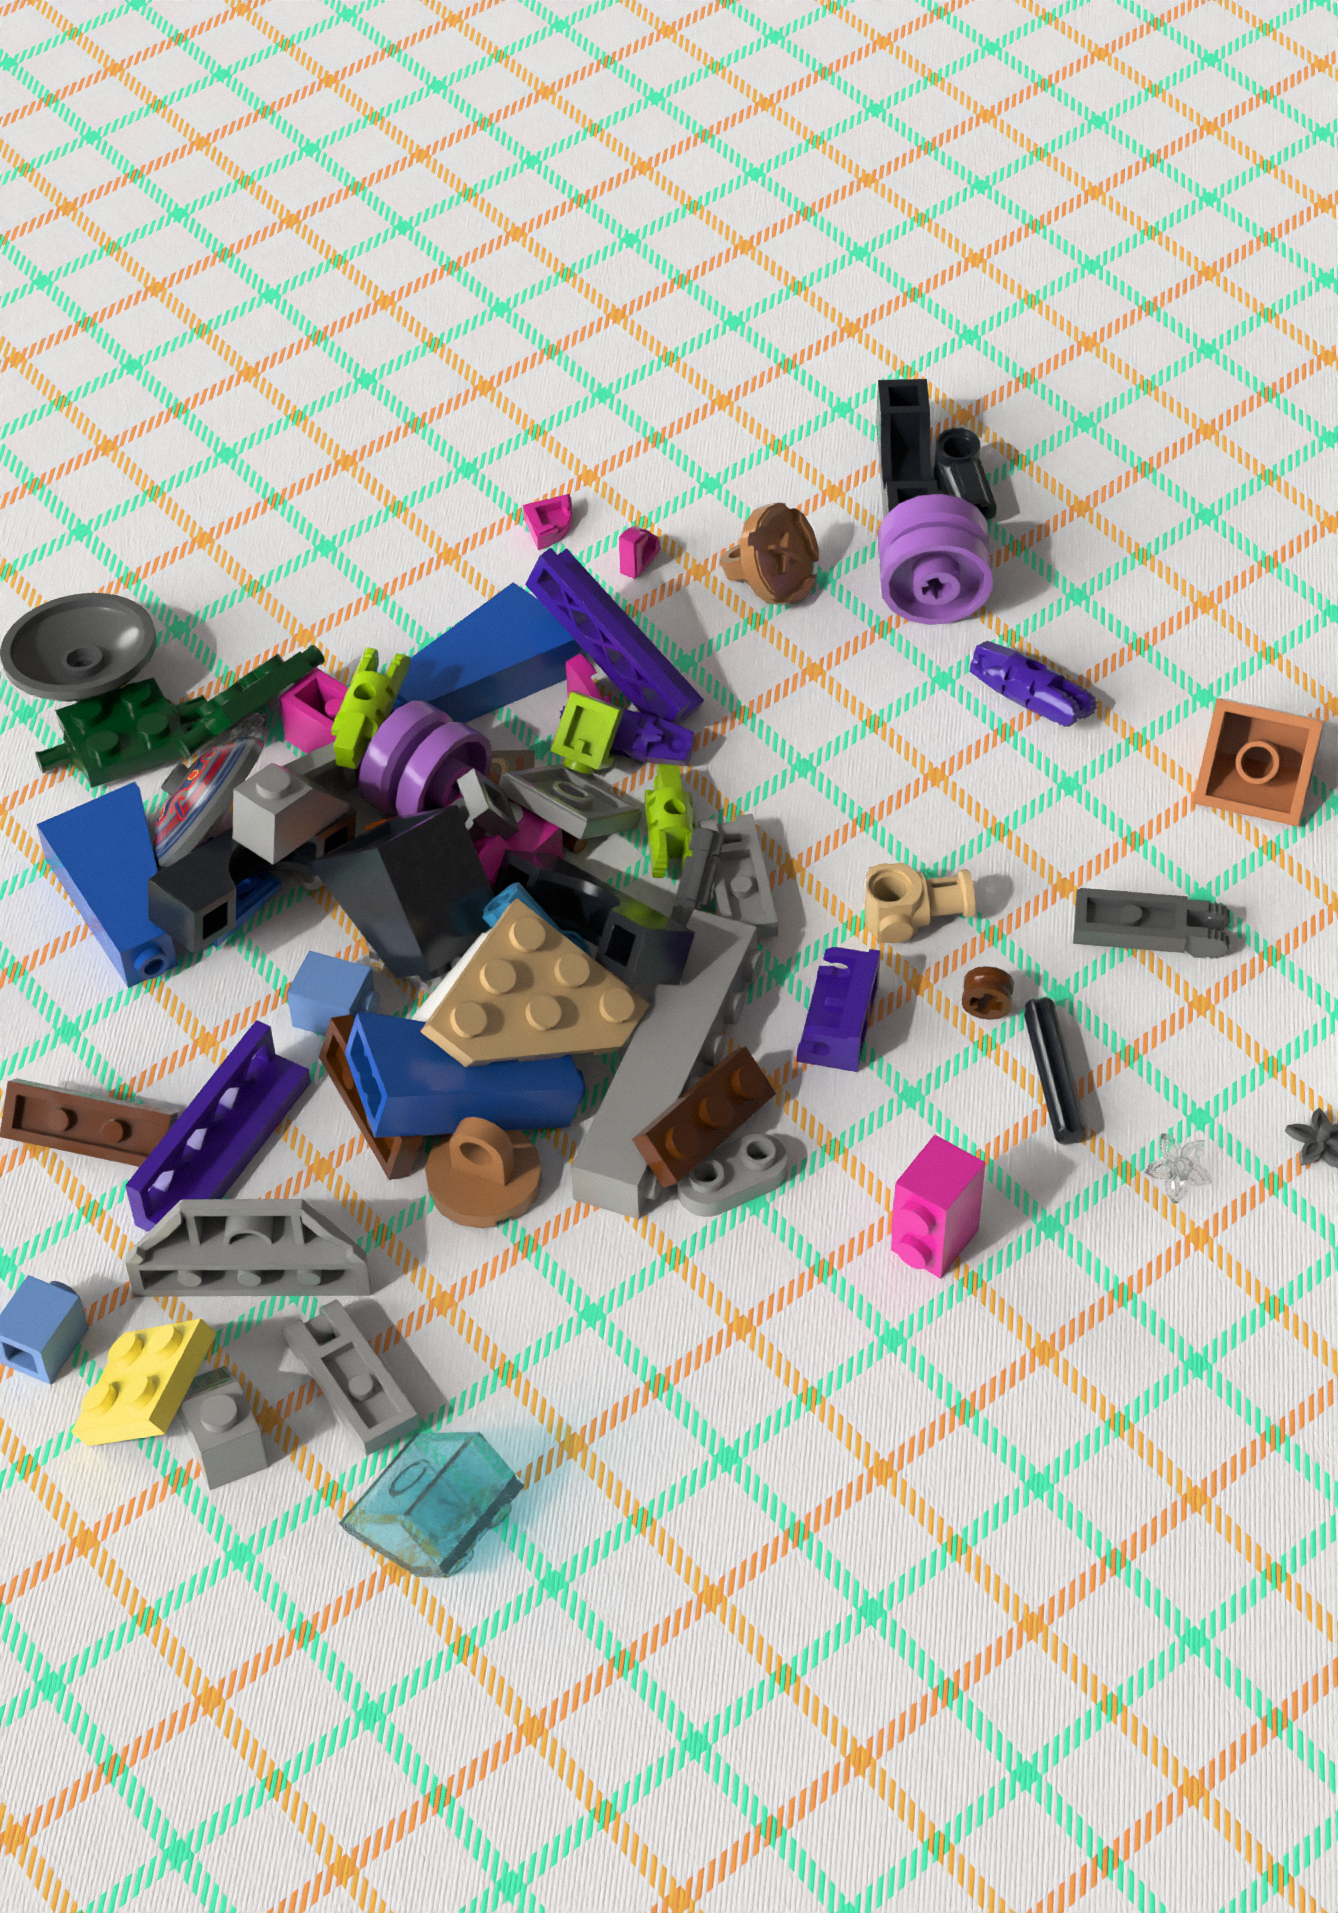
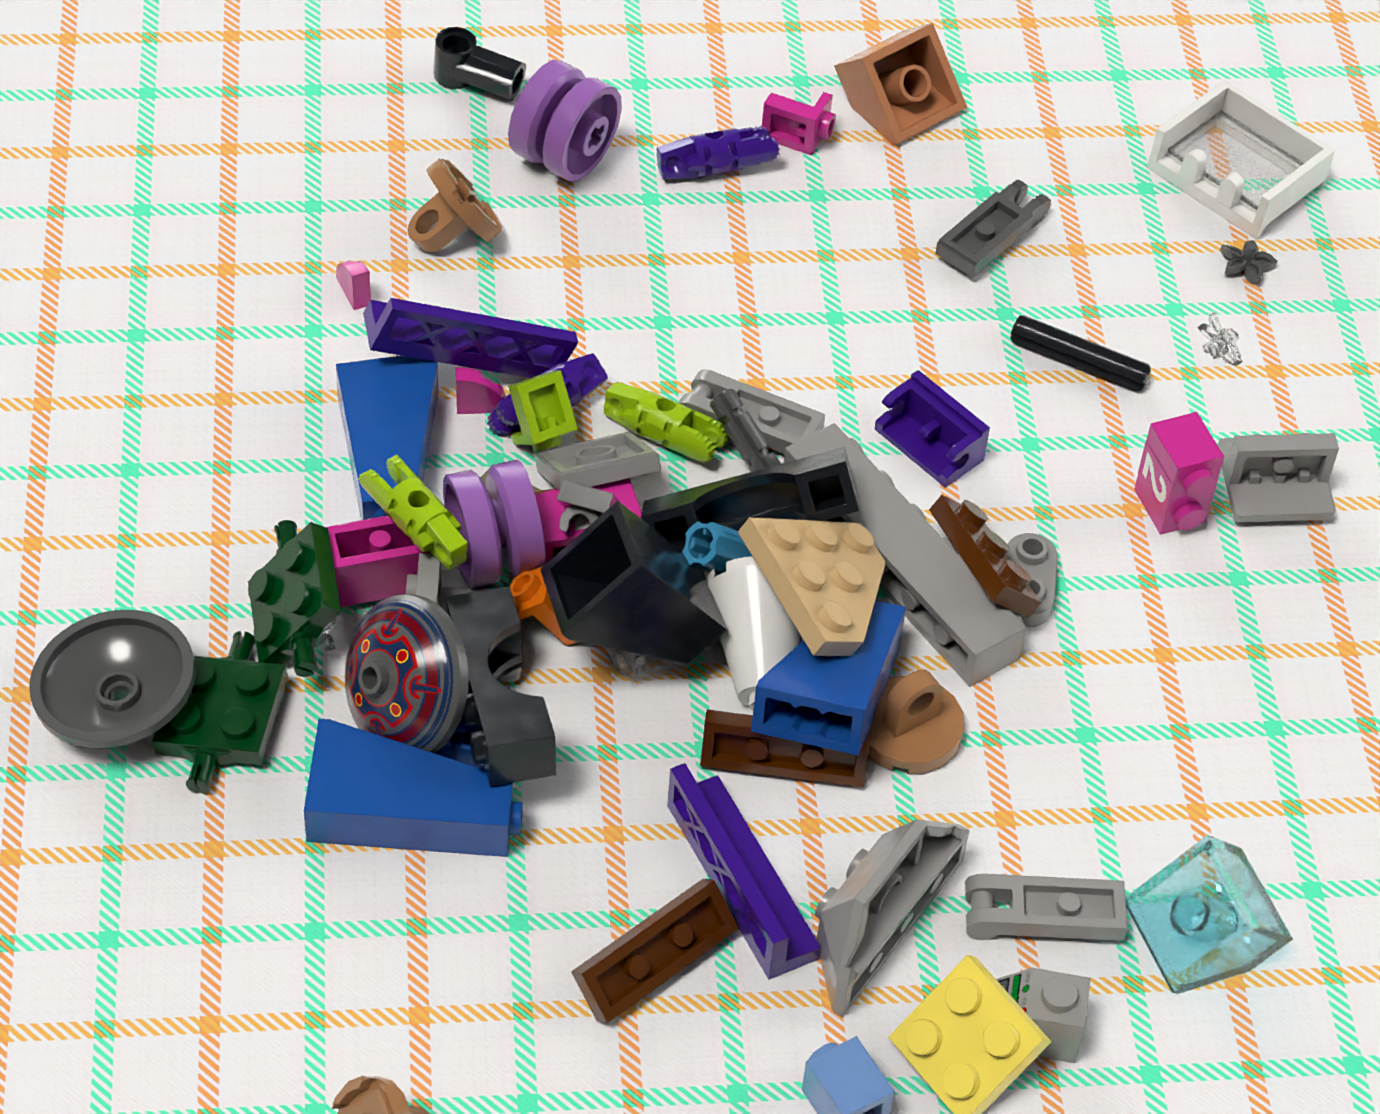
camera: 60 degrees left, 0 degrees up
light grey slope [232,763,349,865] -> none
medium blue brick [287,950,380,1036] -> none
dark pink tile [523,494,573,550] -> none
tan connector [864,863,976,944] -> none
black arch [876,379,938,516] -> none
reddish brown bush [961,966,1014,1020] -> none
none -> dark pink bracket [762,92,836,155]
none -> light grey bracket [1218,433,1339,522]

